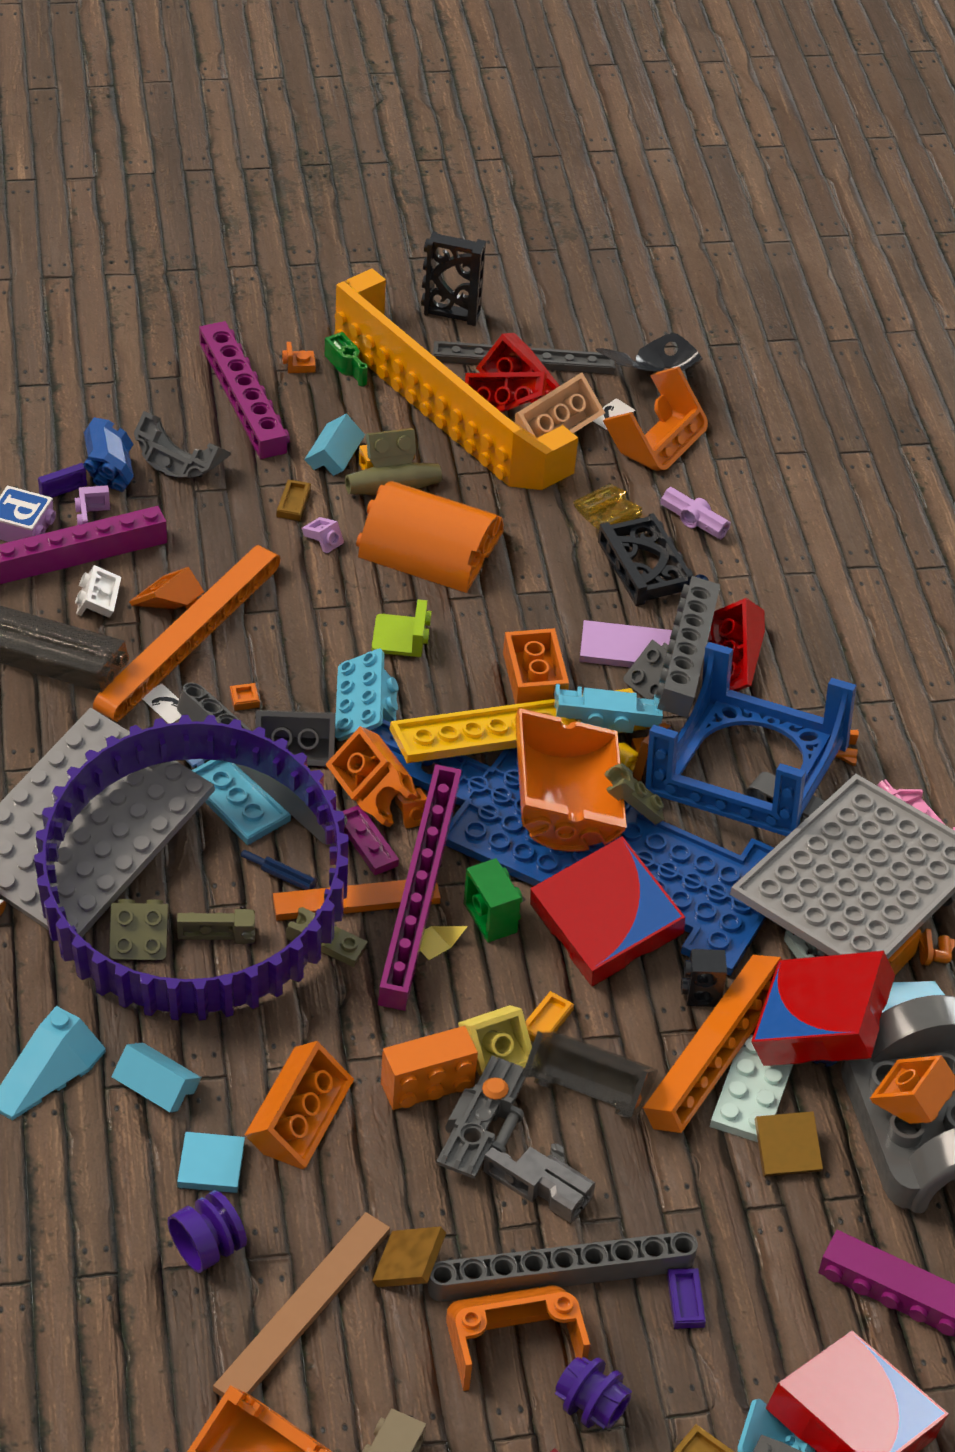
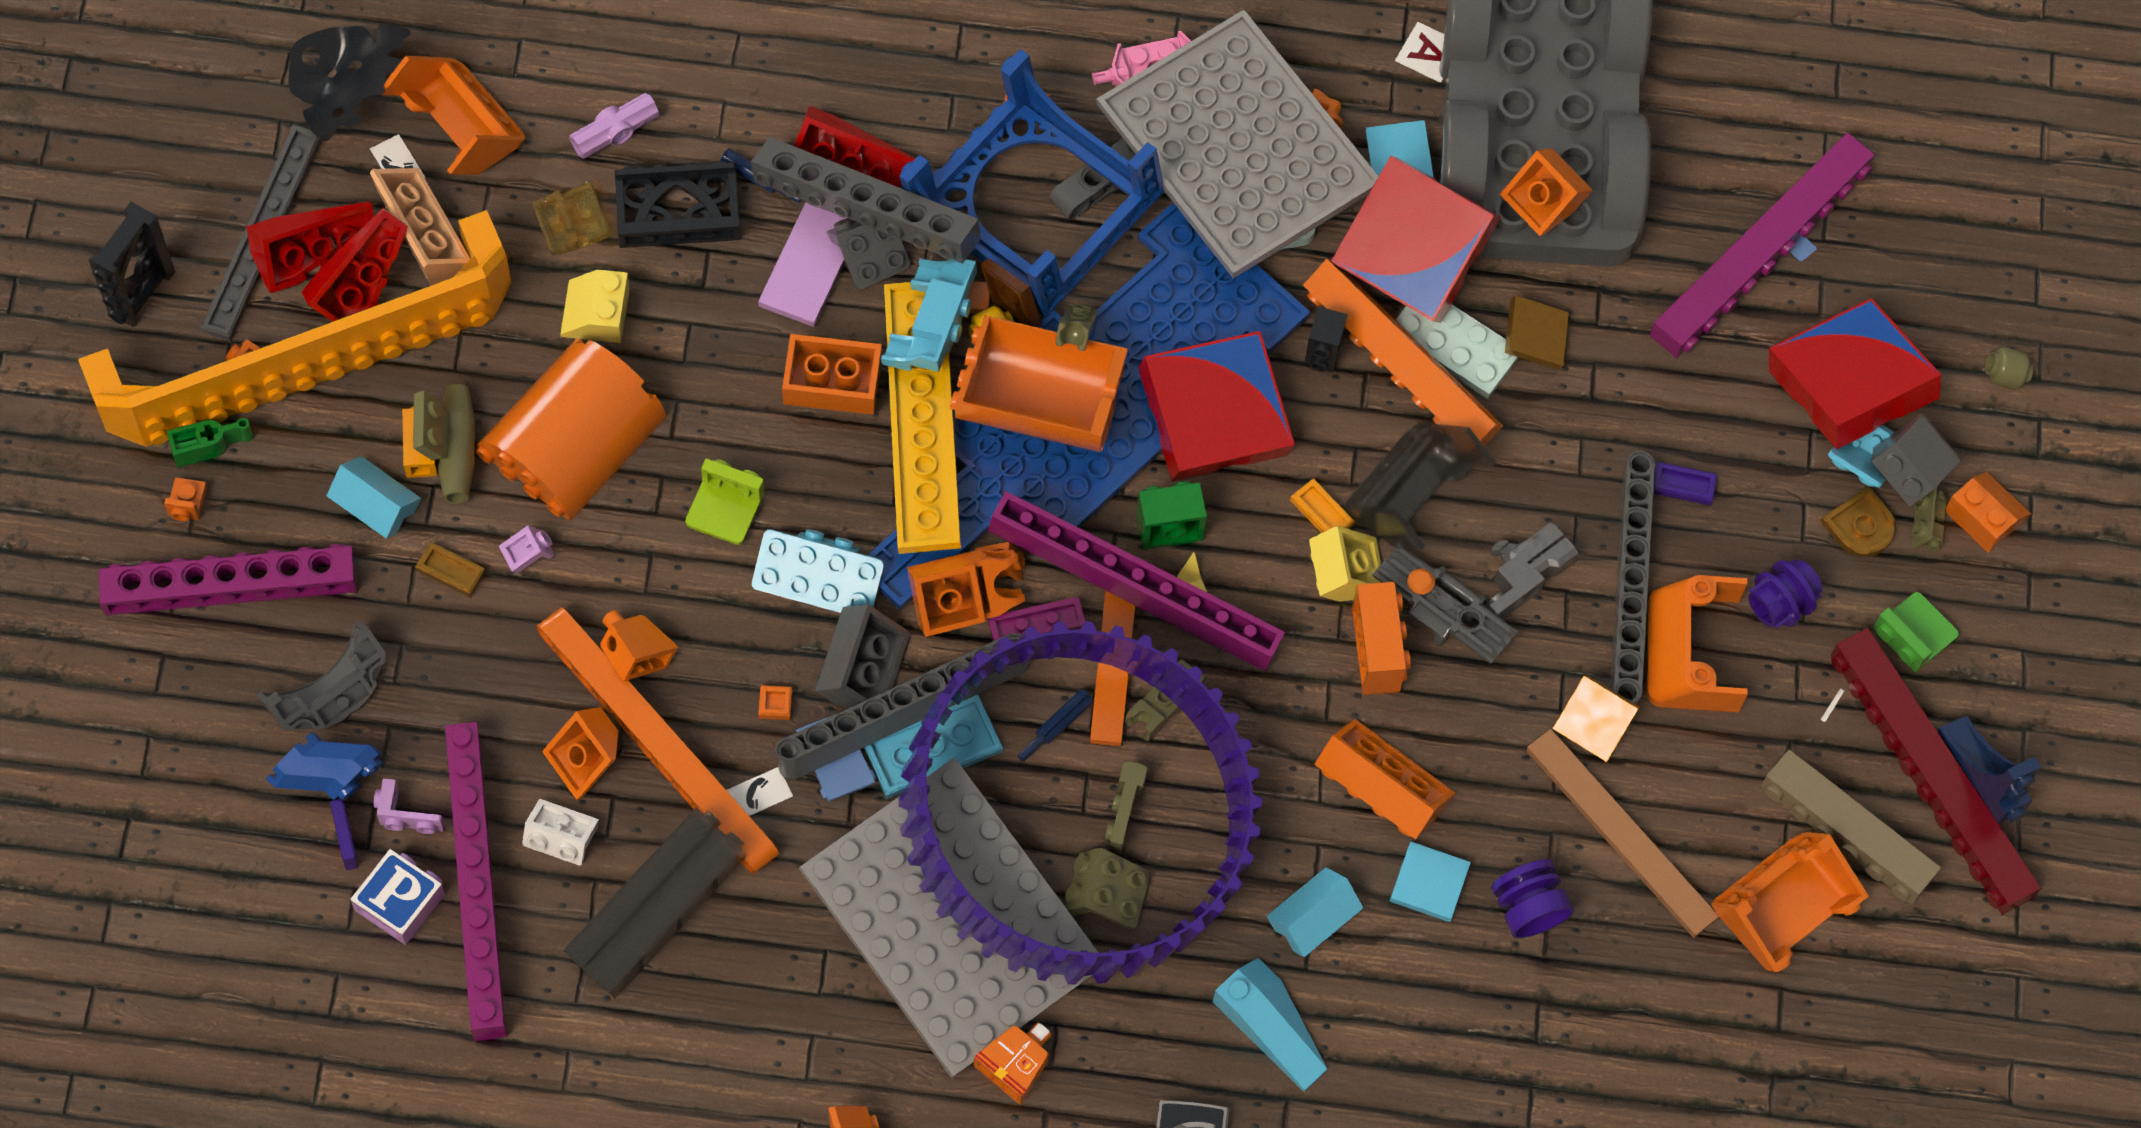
camera: 75 degrees left, 20 degrees up
none -> light yellow slope [560,270,630,343]
none -> orange torso [601,610,678,681]

